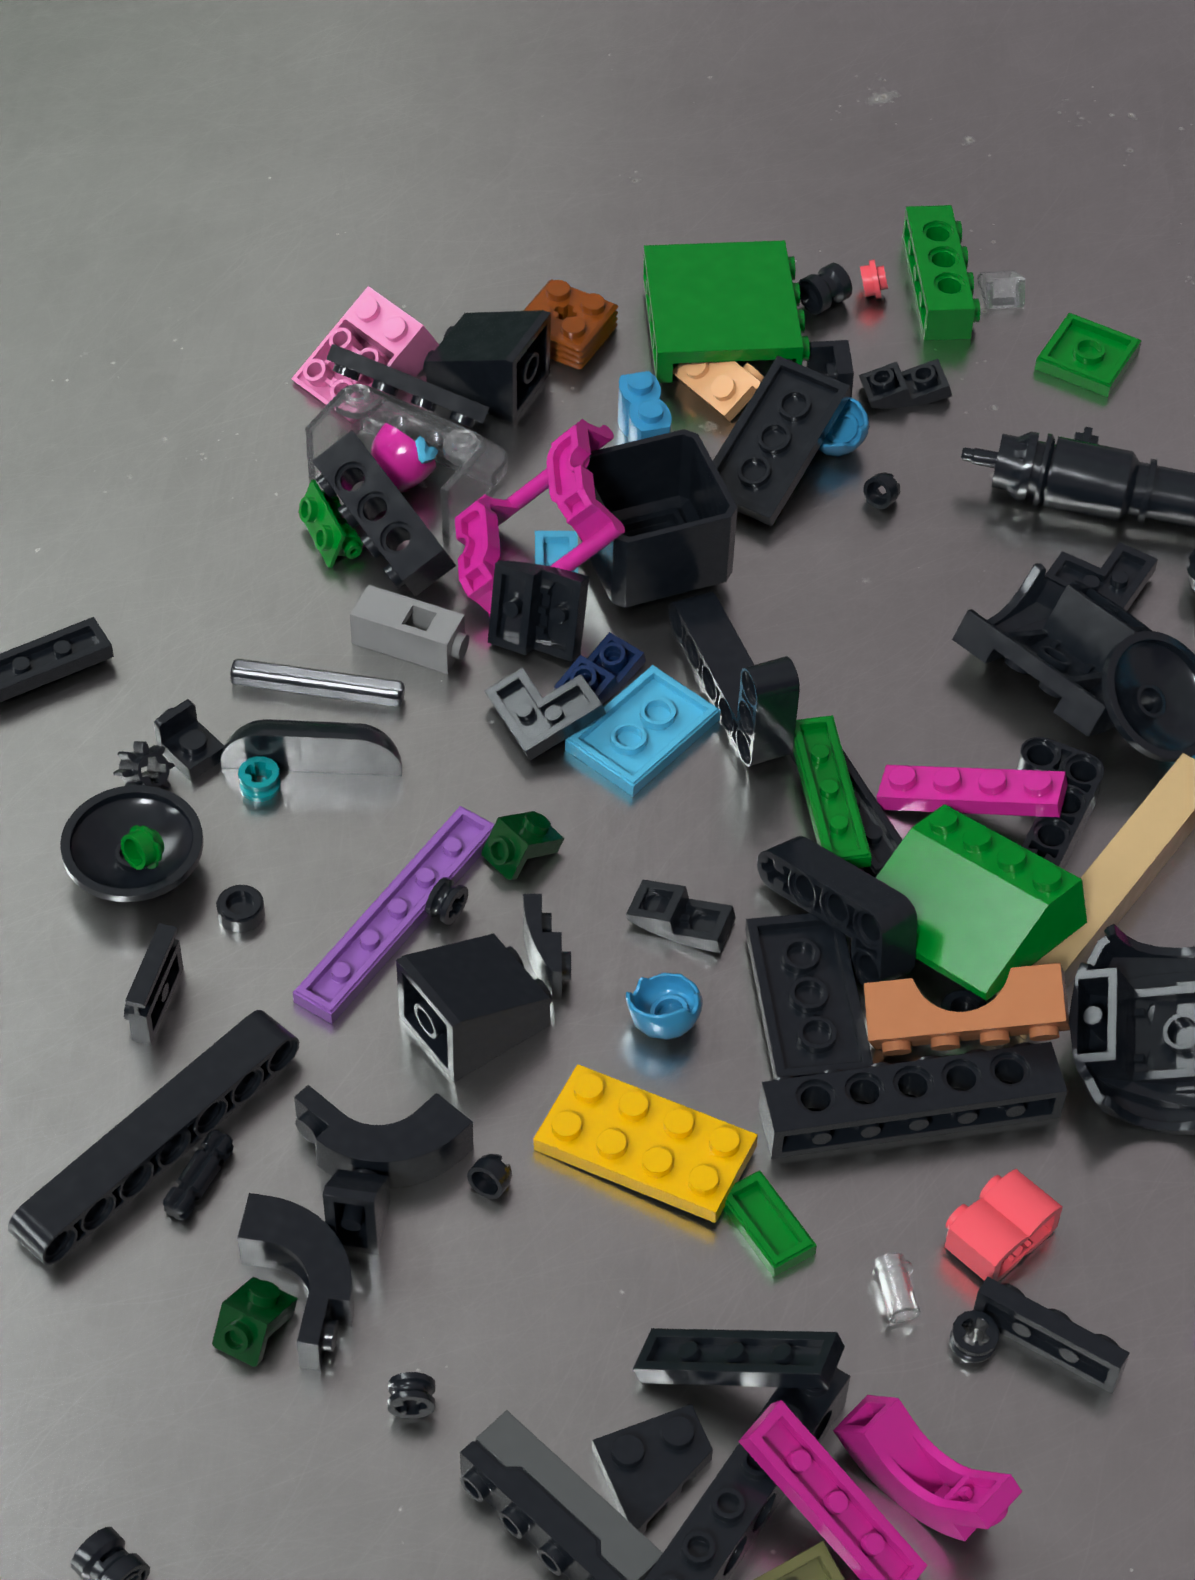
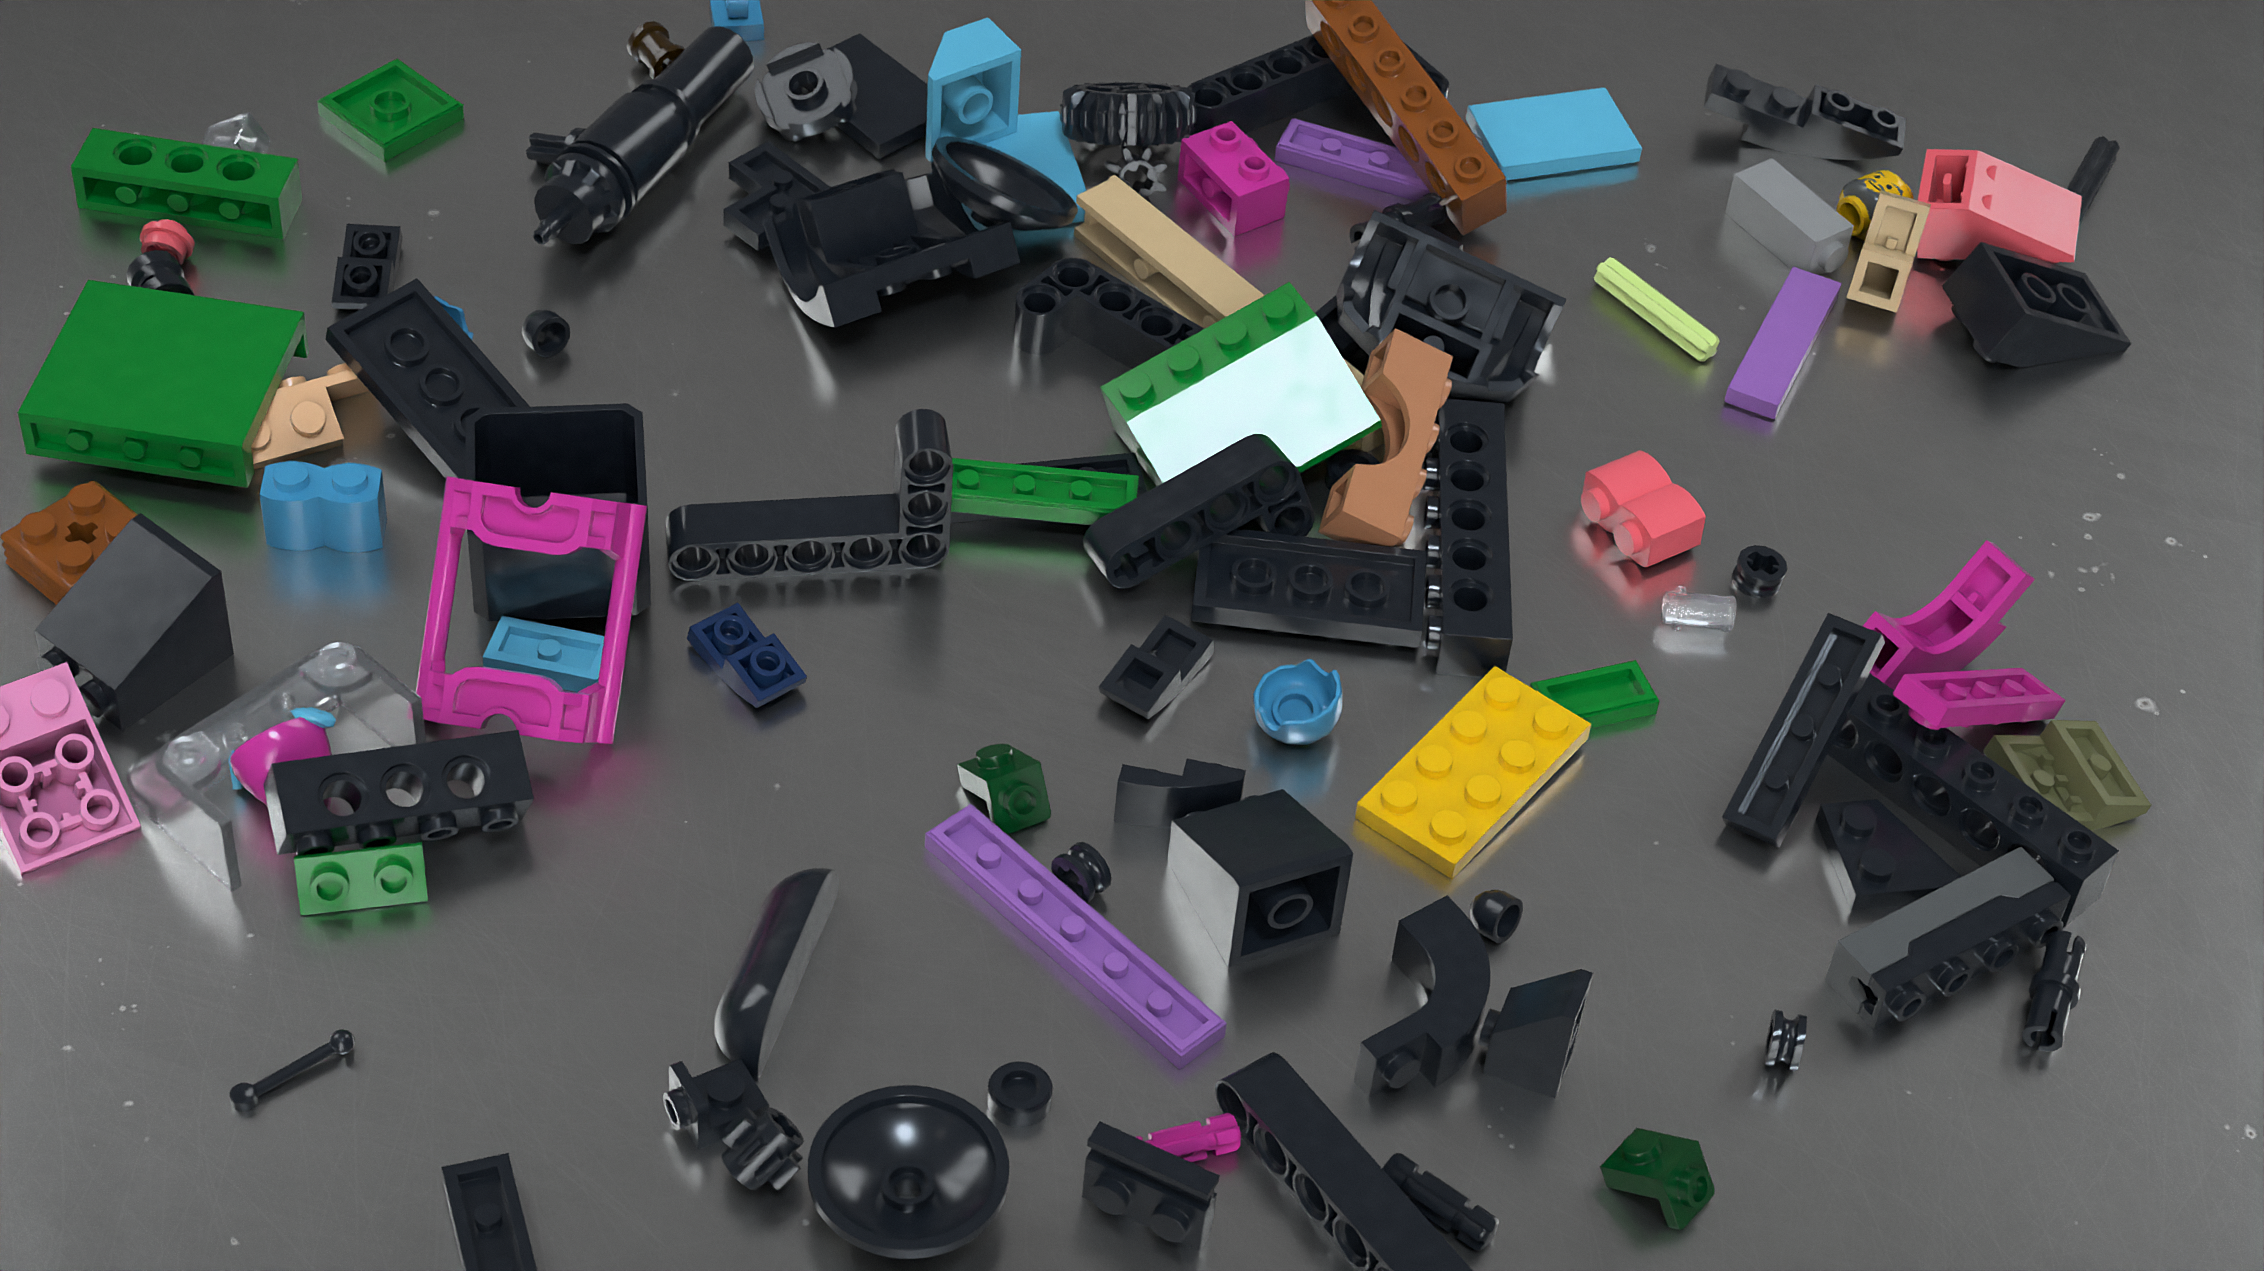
camera: 80 degrees left, 5 degrees down
green plate [121,825,165,870] -> none
axle [230,659,405,707] -> none
black arch [237,1193,354,1371] -> none
teal bush [238,756,281,802] -> none
black plate [327,344,489,428] -> none
light grey brick [350,585,469,674] -> none
plate [485,667,606,760] -> none
black slope [488,560,589,662] -> none
medium azure tile [565,665,721,797] -> none
black bracket [806,340,854,398] -> none
dark pink plate [876,765,1068,818] -> none
black plate [973,1276,1130,1394] -> none
none -> black hinge [229,1029,355,1112]
none -> dark pink axle [1136,1113,1241,1162]

